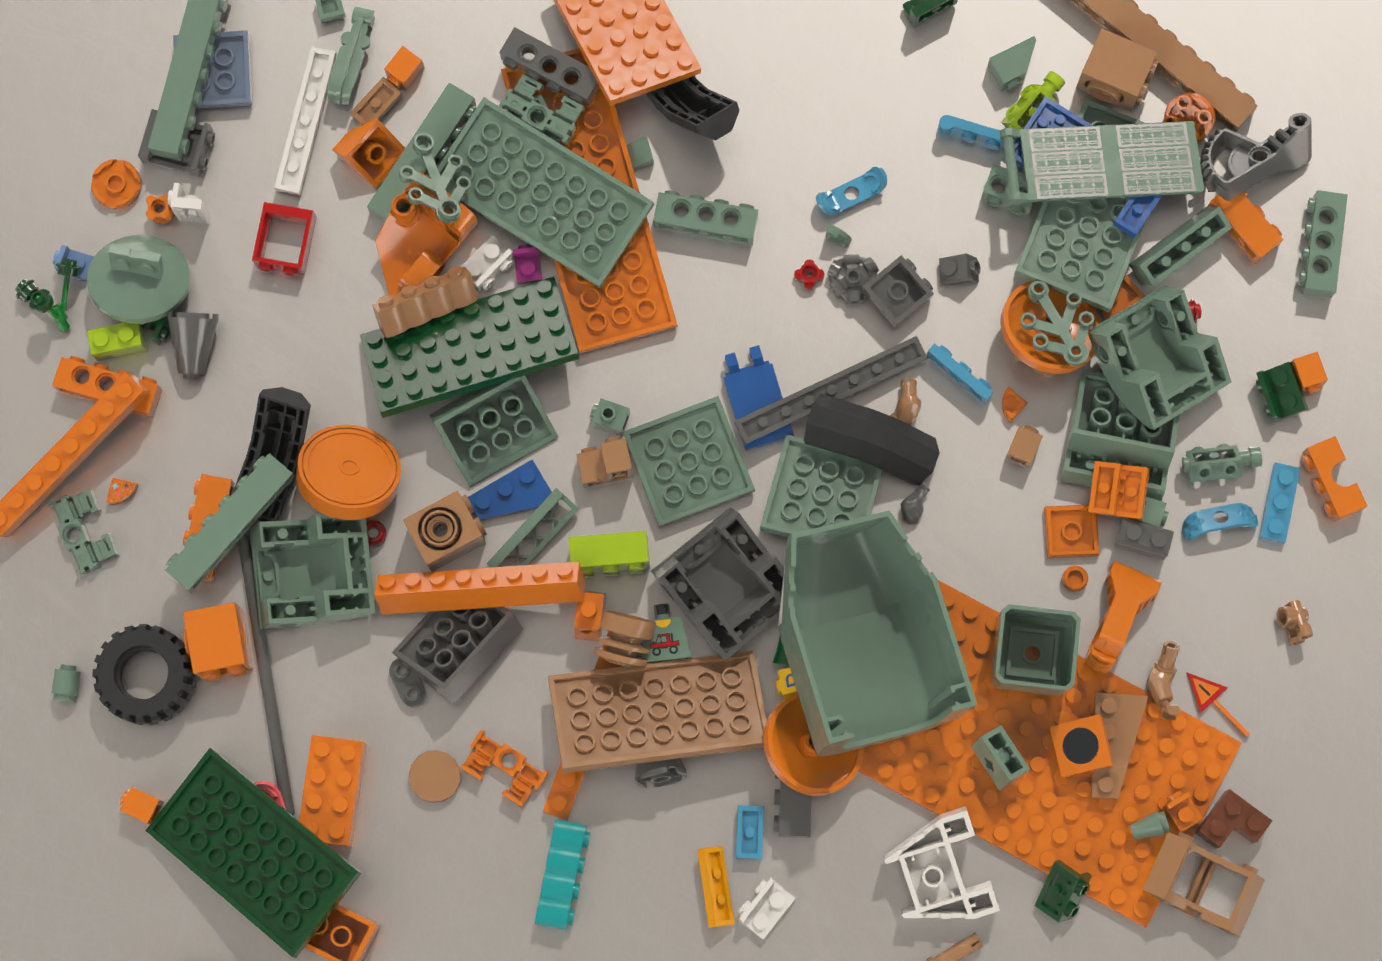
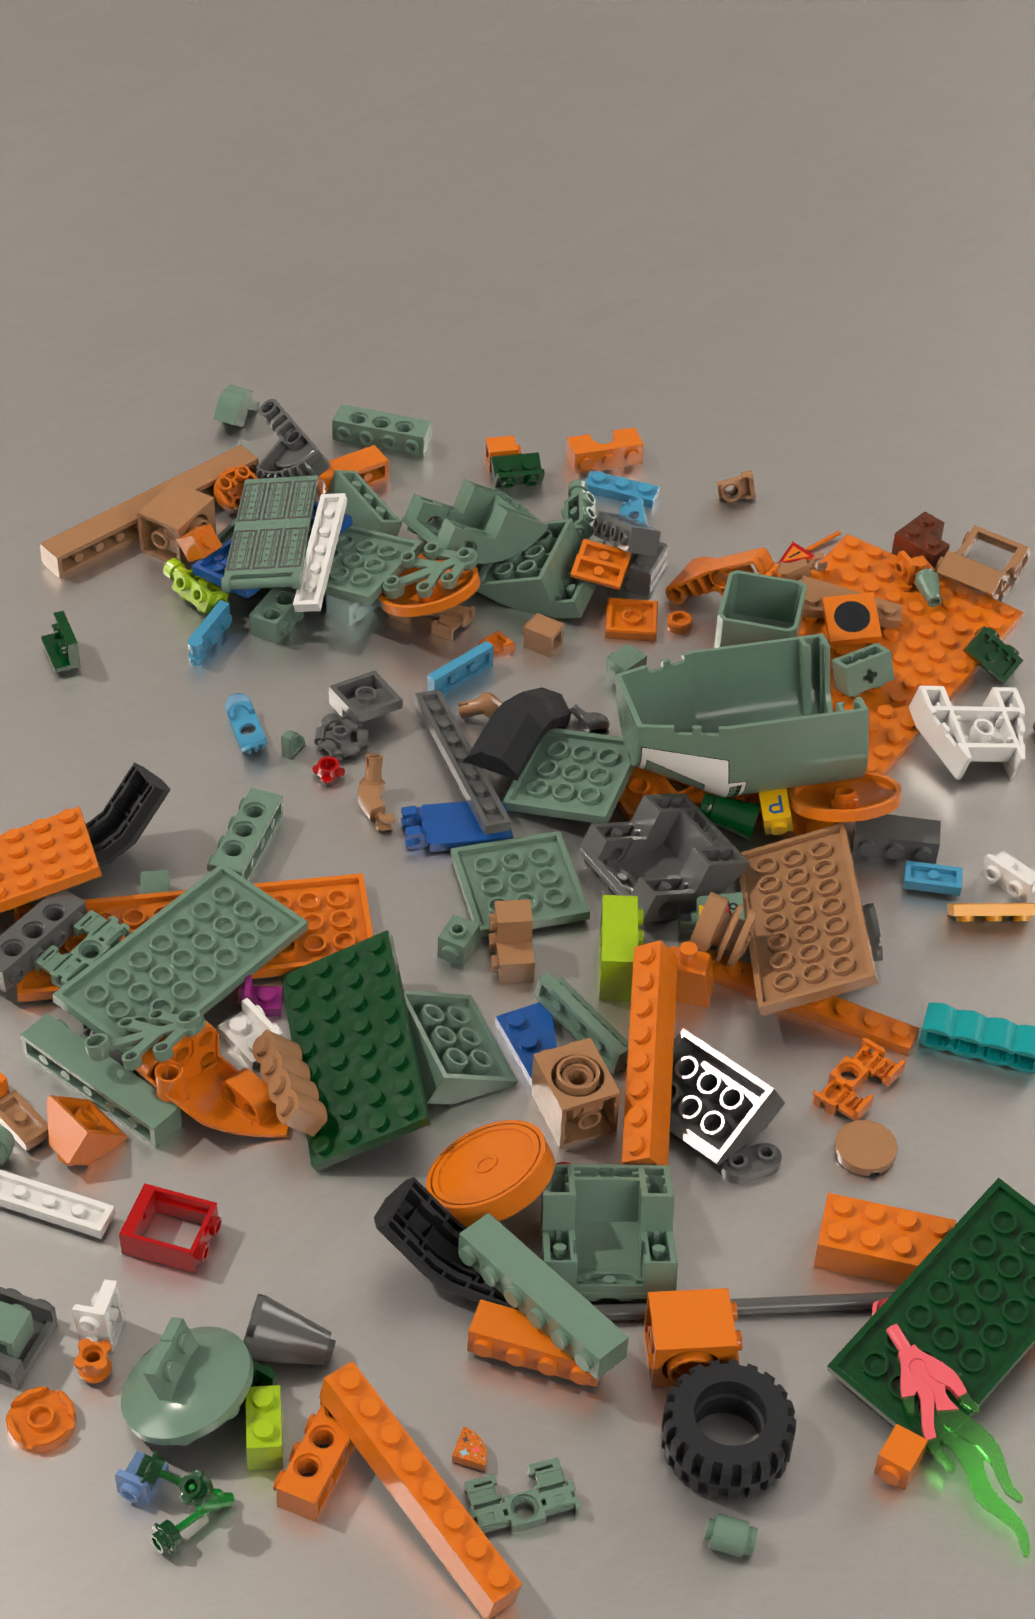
camera: 90 degrees left, 35 degrees down
dark grey bracket [939,253,981,285] -> none
sand green slope [988,36,1036,91] -> none
none -> orange brick [177,524,222,562]
none -> sand green brick [213,384,260,427]
none -> white plate [293,493,348,612]
none -> medium nougat arm [358,753,395,831]
none -> dark grey brick [593,511,661,556]
none -> sand green brick [605,643,647,683]
none -> clear neon green piece [886,1324,1030,1558]

